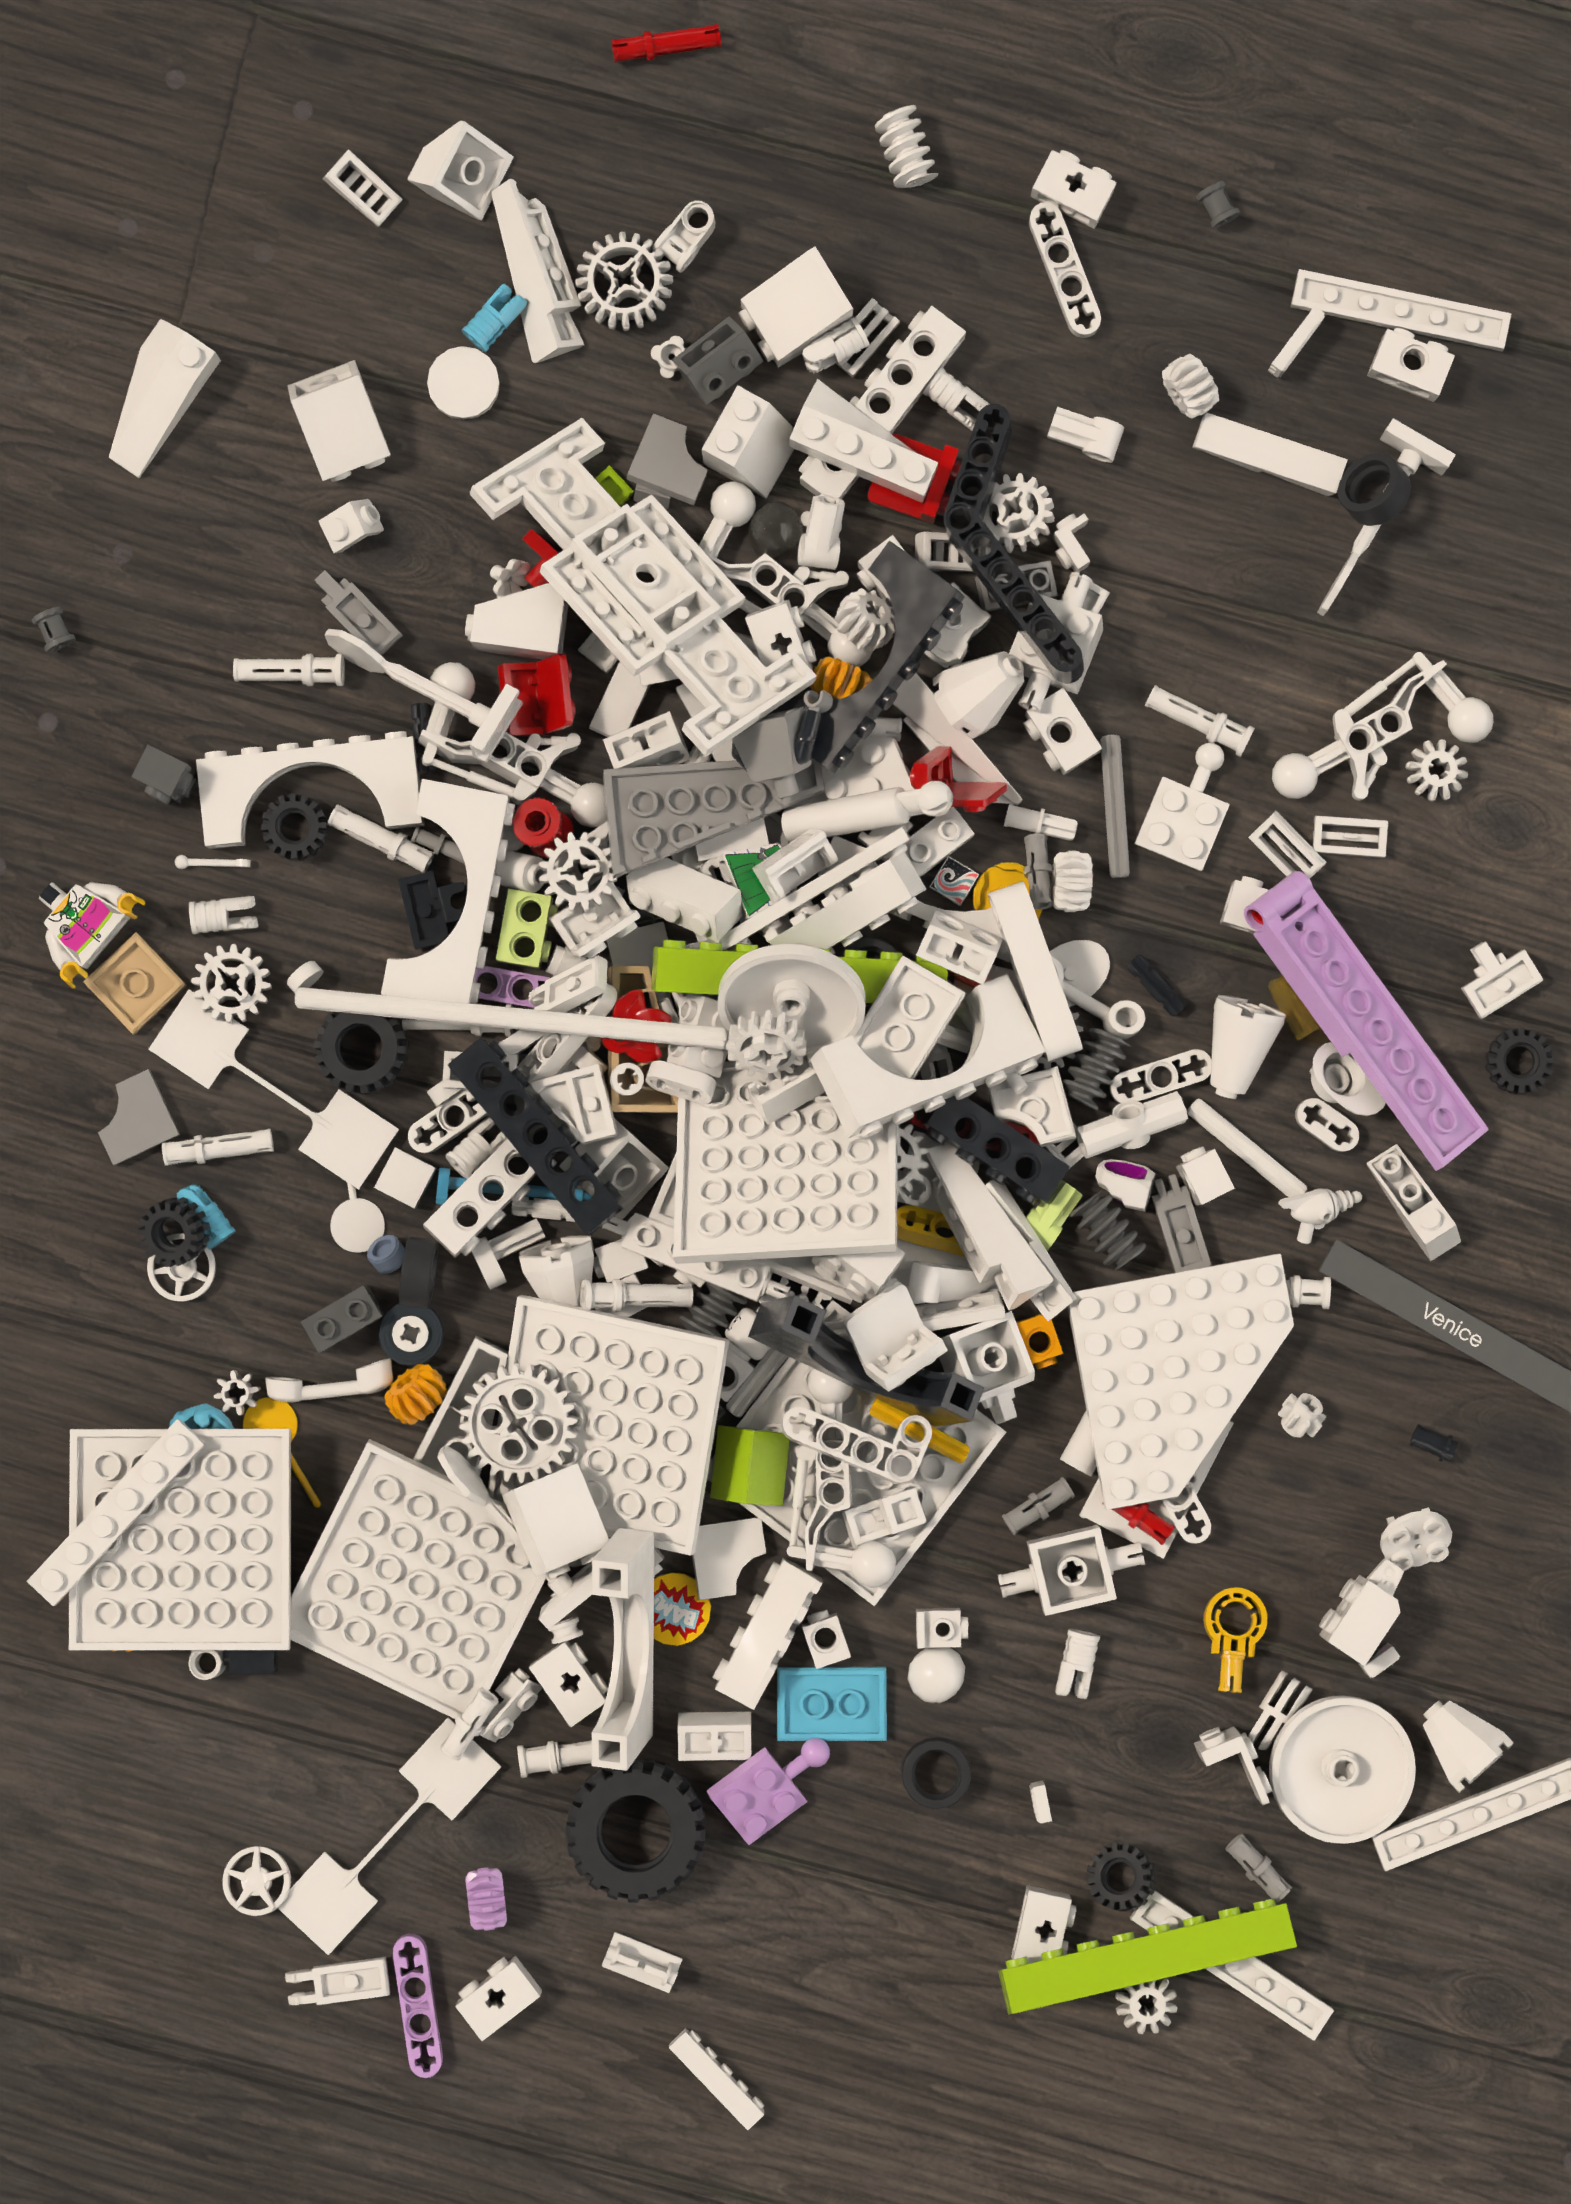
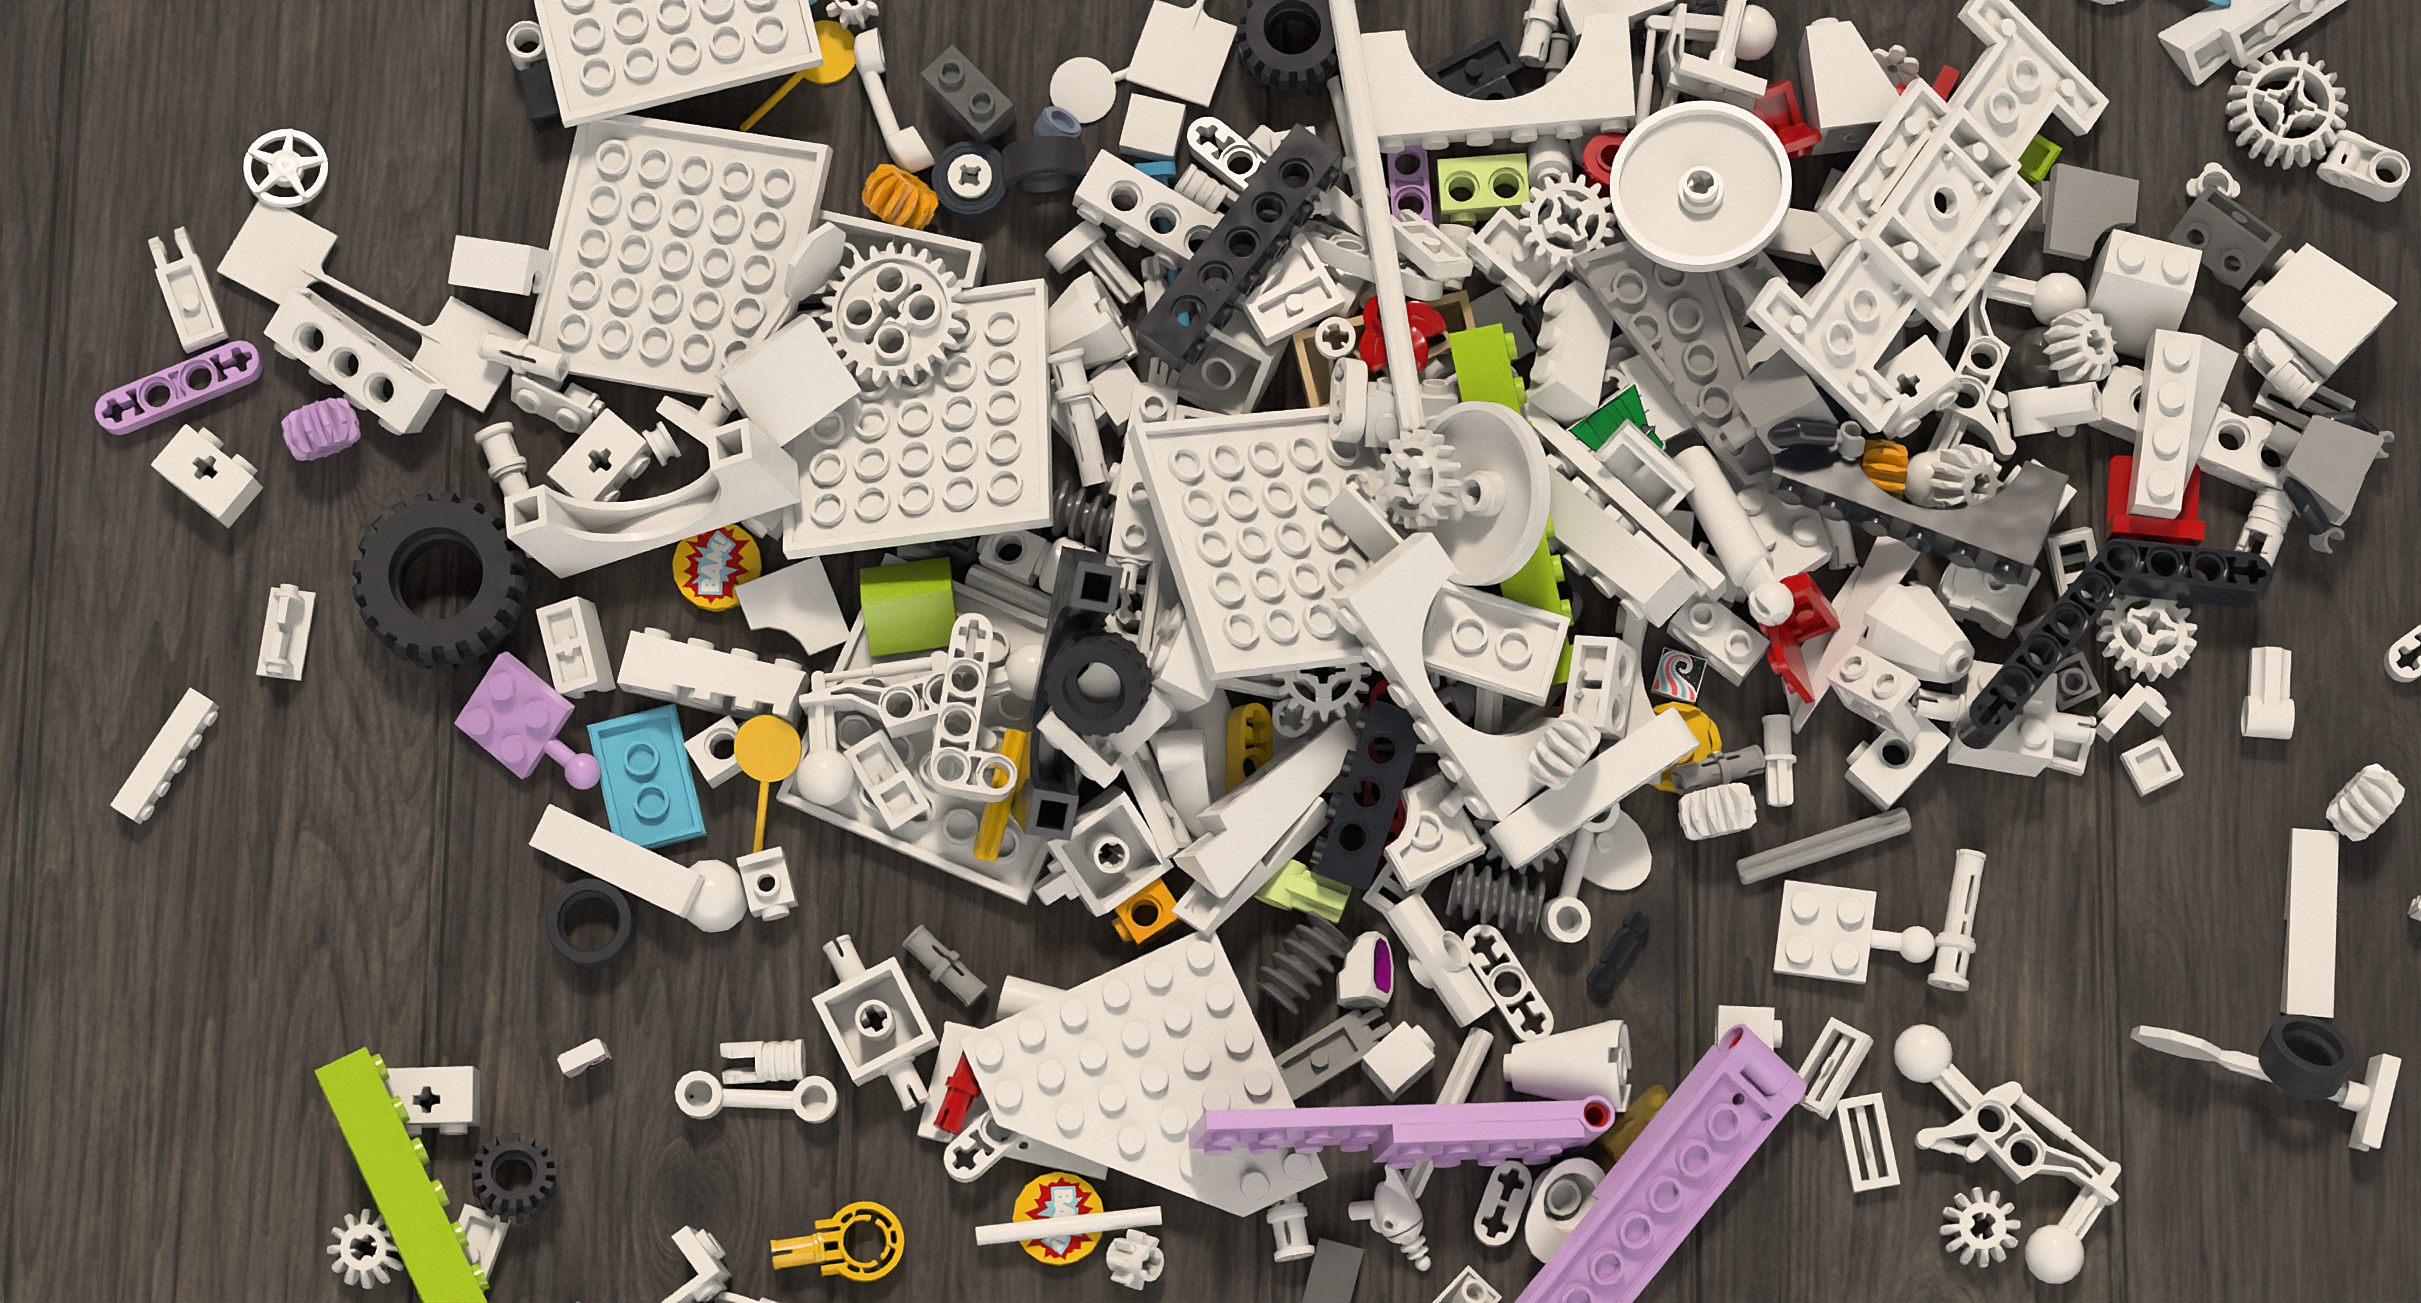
camera: 80 degrees right, 10 degrees down
none -> white brick [264,288,448,435]
none -> white hinge [448,235,554,296]
none -> white tile [529,804,705,918]
none -> white piece [675,1071,839,1124]
none -> yellow piece [734,715,802,854]
none -> white bar [976,1206,1162,1245]
none -> tile [1012,1172,1104,1266]
none -> black tyre [1044,629,1153,737]
none -> lavender hinge [1188,1095,1615,1169]
none -> white gear [1526,711,1601,791]
none -> white dish [1610,101,1792,272]
none -> white bracket [1826,645,1921,743]
none -> white gear [2043,308,2119,385]
none -> white tile [2120,735,2183,797]
none -> light grey torso [2264,411,2394,554]

